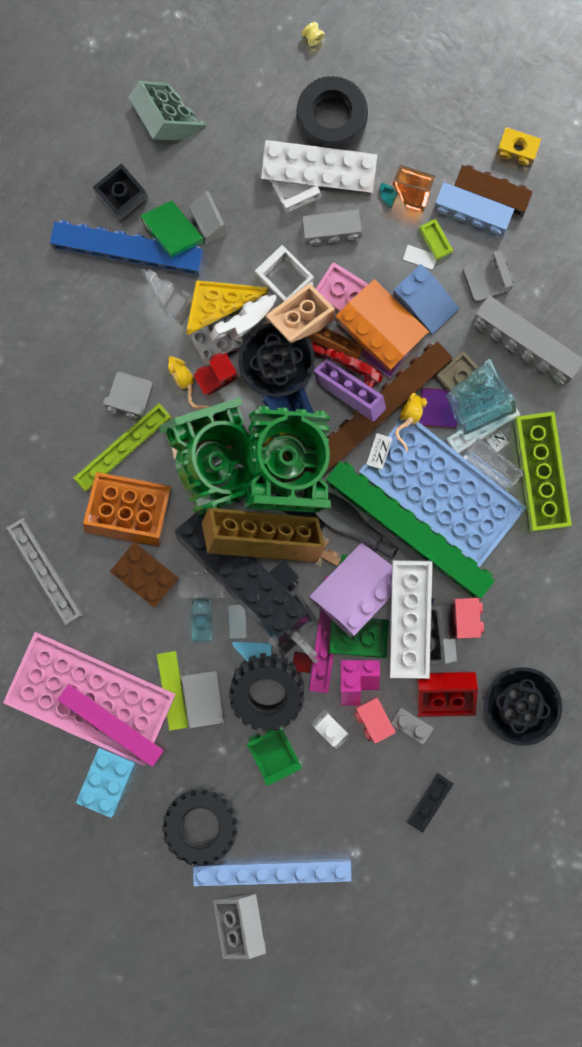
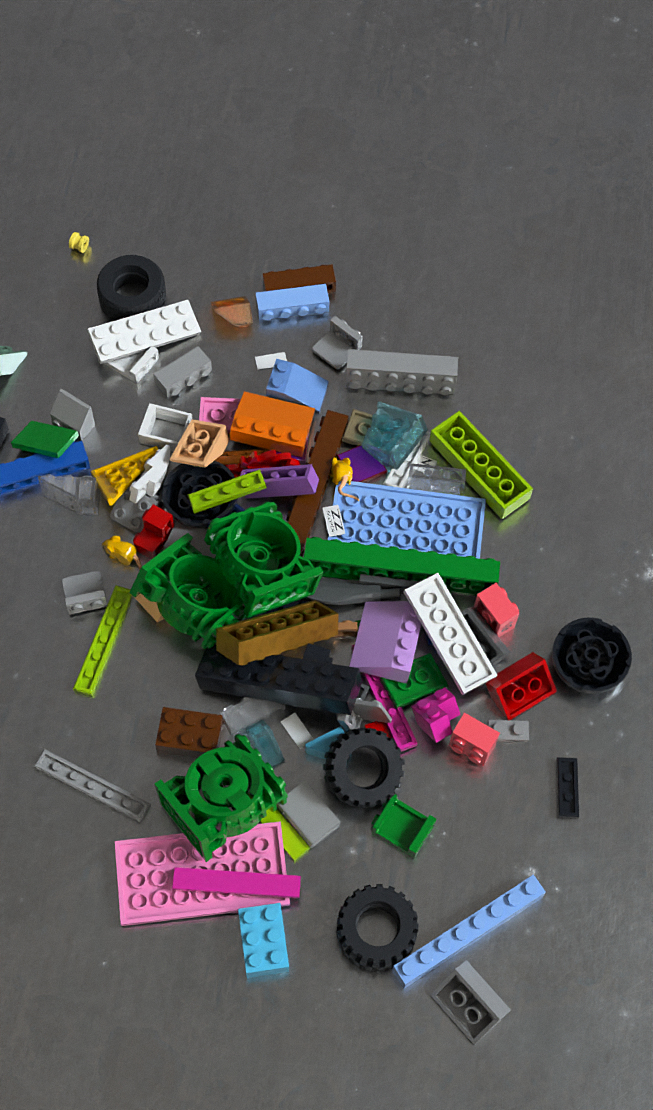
camera: 40 degrees left, 20 degrees down
orange slope [83,472,171,547] -> none
white torso [311,710,350,749] -> none
teal tile [380,182,399,208] -> none
lime tile [418,218,454,261] -> none
yellow brick [496,127,541,166] -> none
none -> green brick [154,733,288,862]
none -> lime tile [188,469,267,513]

